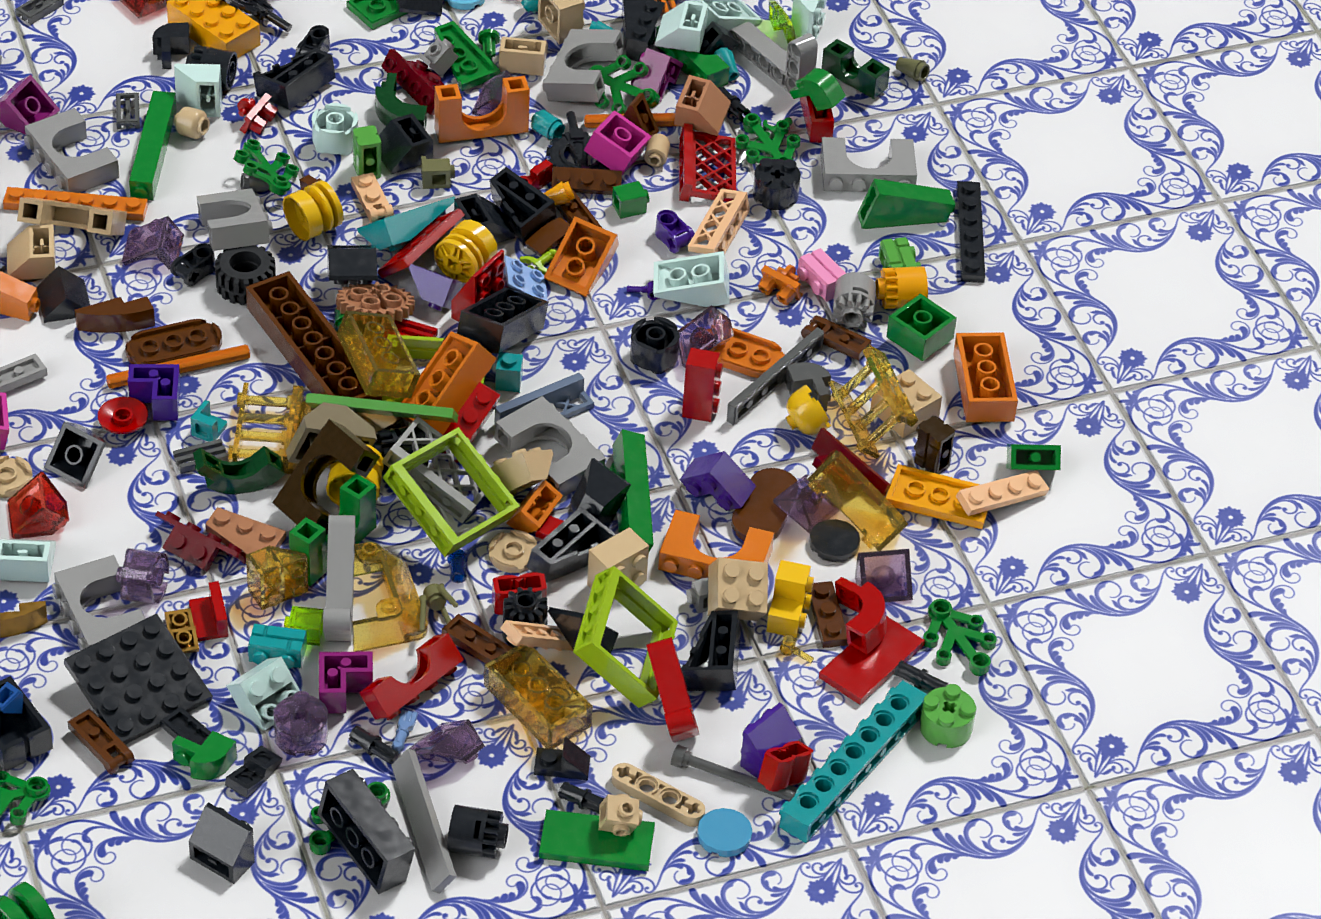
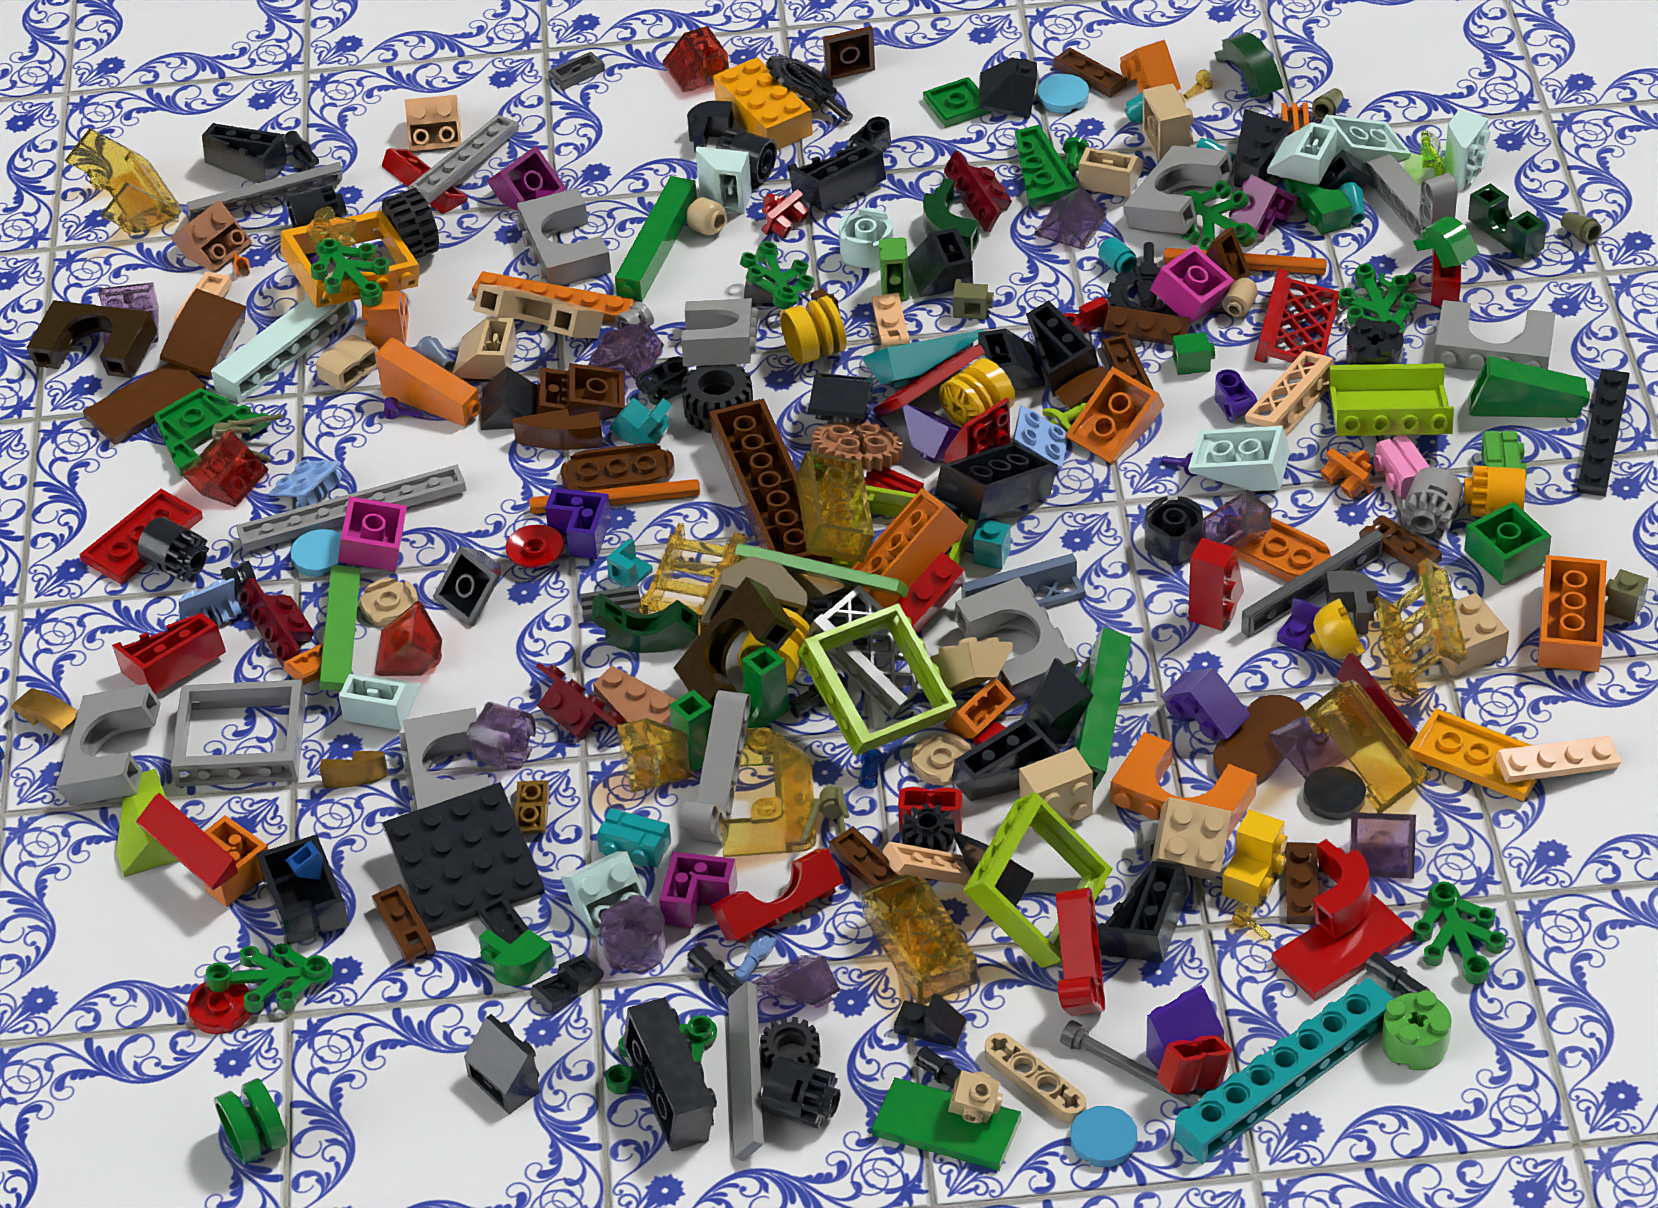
camera: 20 degrees right, 0 degrees up
dark grey tile [116,93,140,129] -> none
red panel [189,581,228,641] -> none
clear neon green brick [284,606,324,646] -> none
light grey brick [418,38,459,77] -> none
orange arch [434,76,530,143] -> none
light orange cone [543,181,575,205] -> none
nougat slope [674,75,731,136] -> none
black pin [718,86,751,122] -> none
dark brown brick [914,416,955,474] -> none
green brick [1006,444,1061,470] -> none
none -> reddish brown slope [536,363,625,419]
none -> teal brick [609,397,672,444]
none -> light grey wheel [615,302,654,339]
none -> black tyre [760,1017,821,1073]
none -> black pin [788,673,848,718]
none -> dark purple slope [1277,598,1322,653]
none -> lime panel [1329,363,1454,436]
none -> olive brick [1605,569,1649,623]

